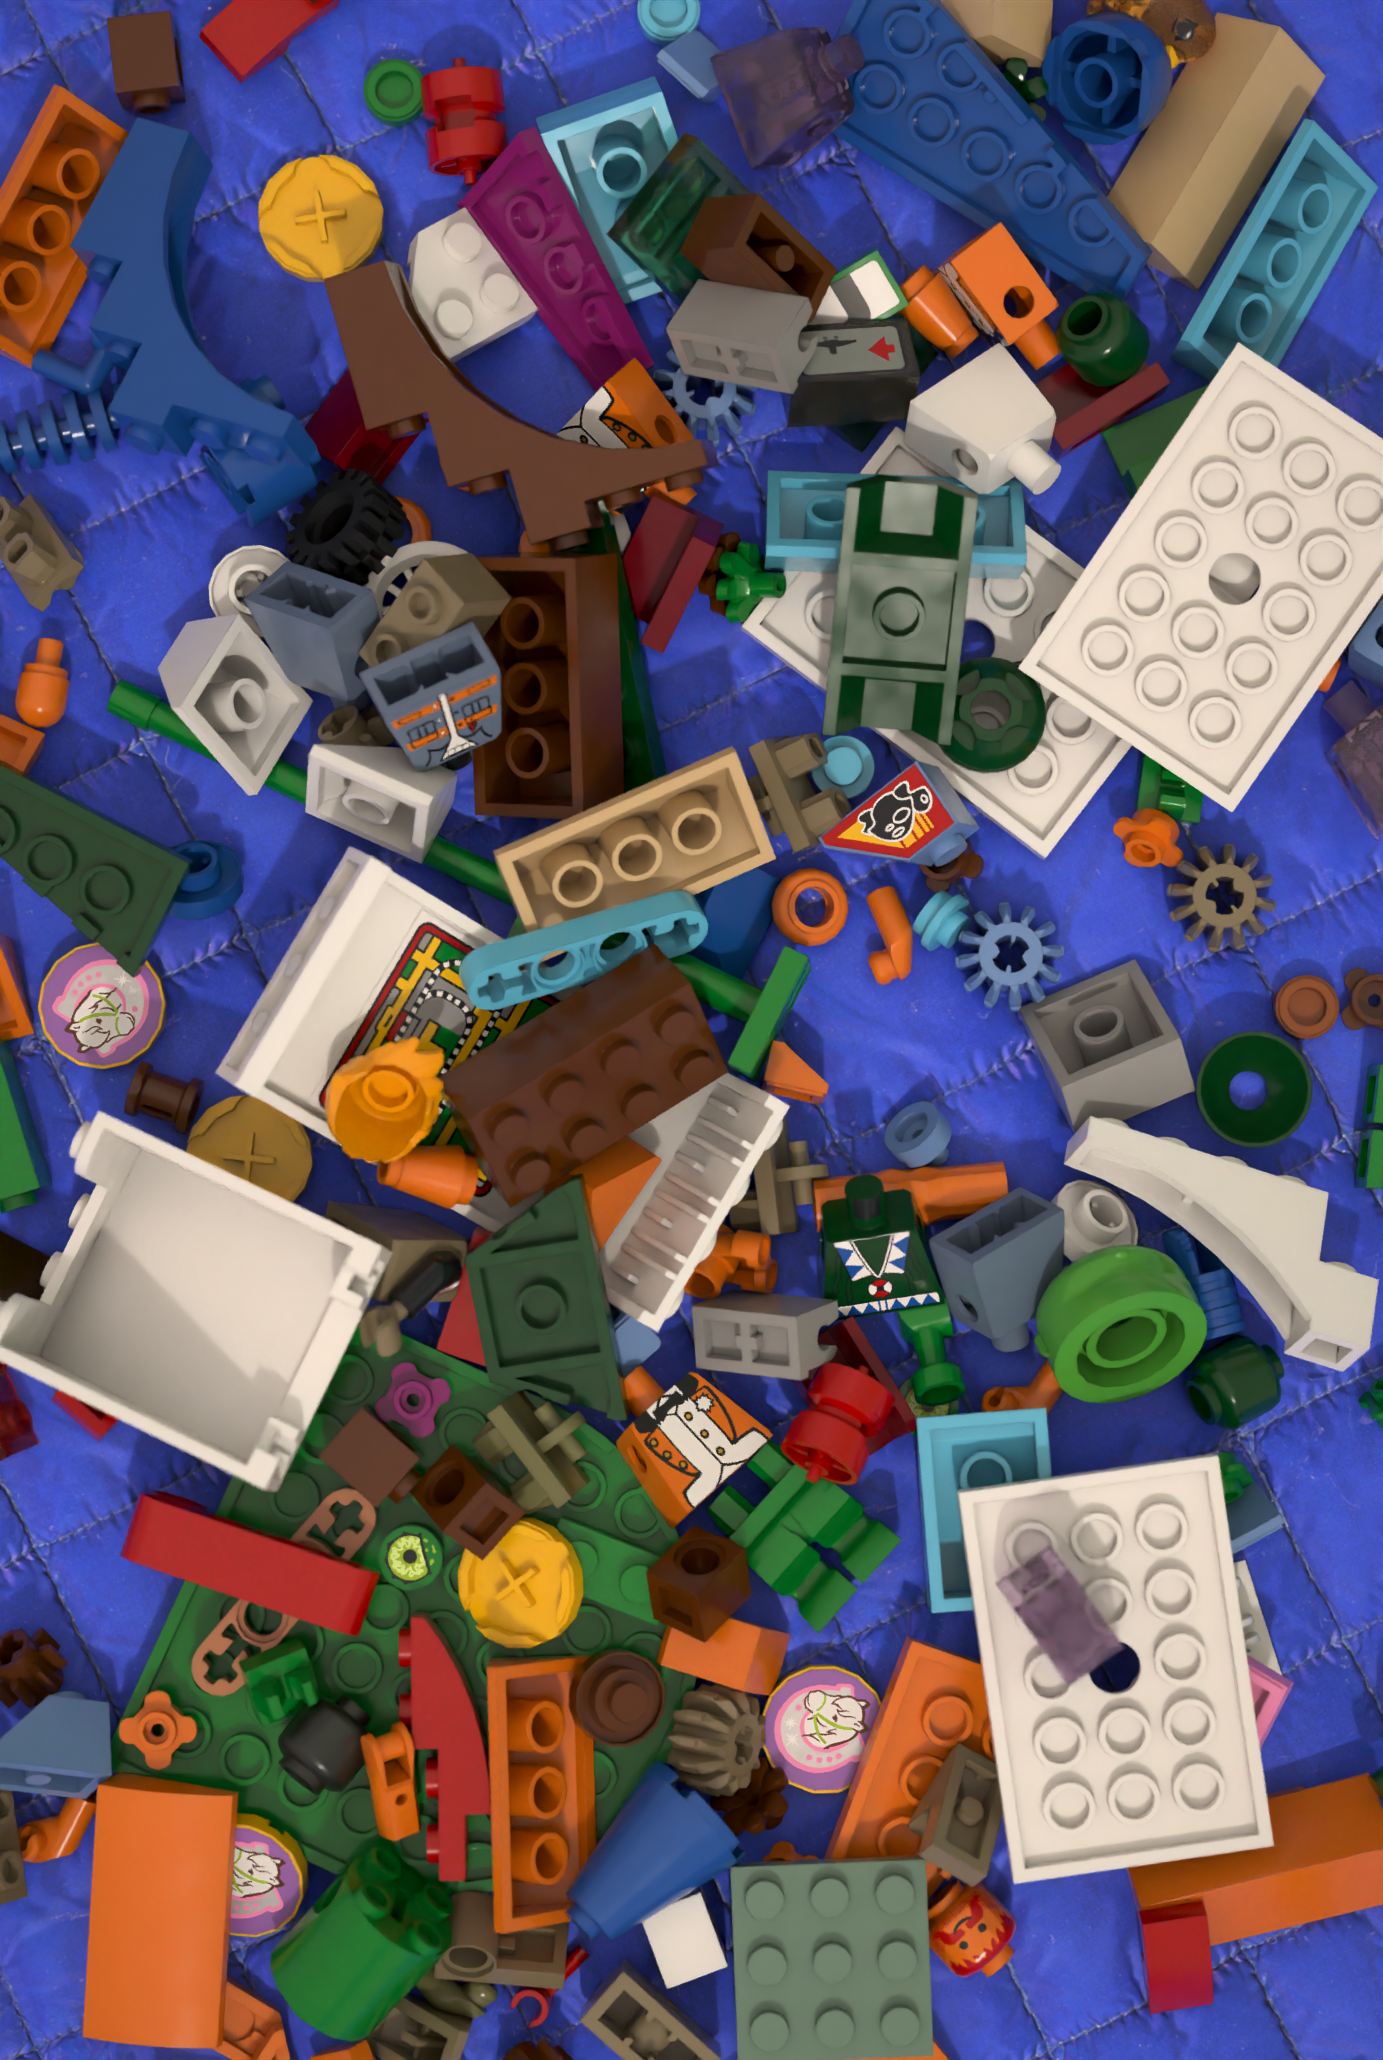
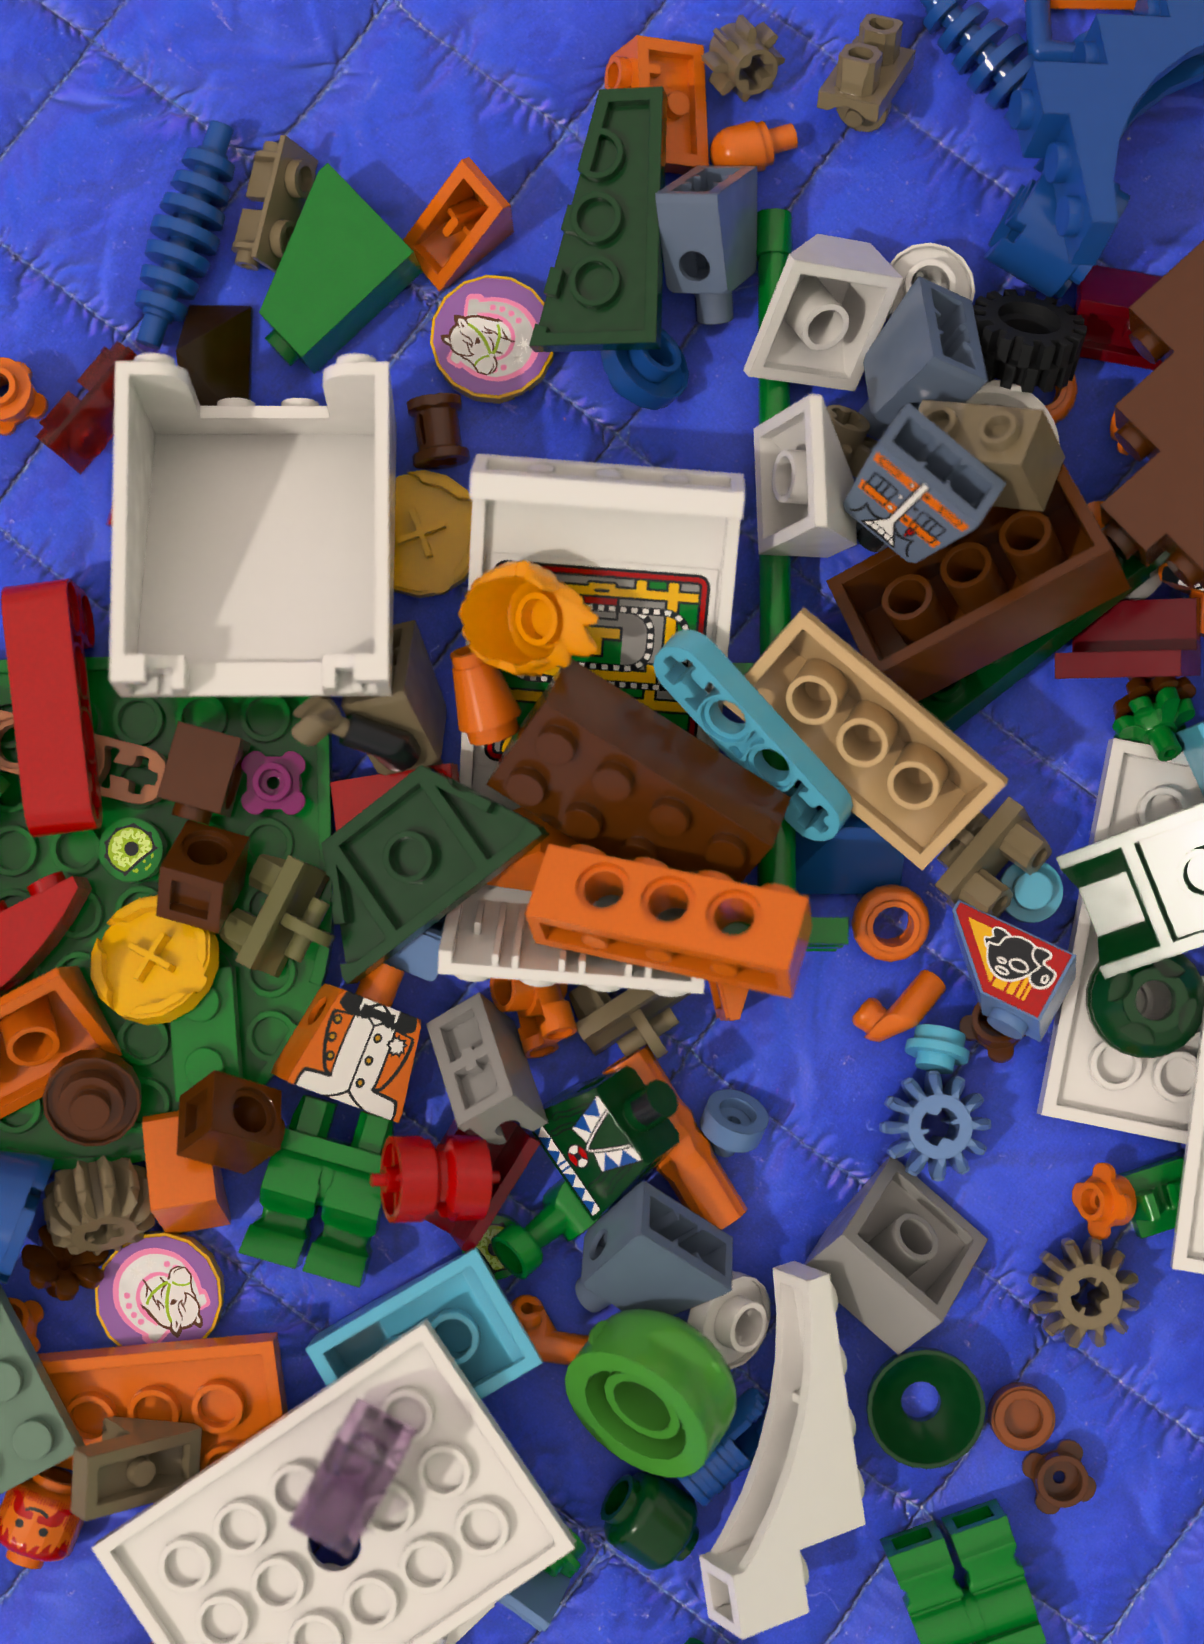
camera: 65 degrees right, 0 degrees up
none -> orange brick [525,844,812,999]
none -> sand blue torso [655,165,757,325]

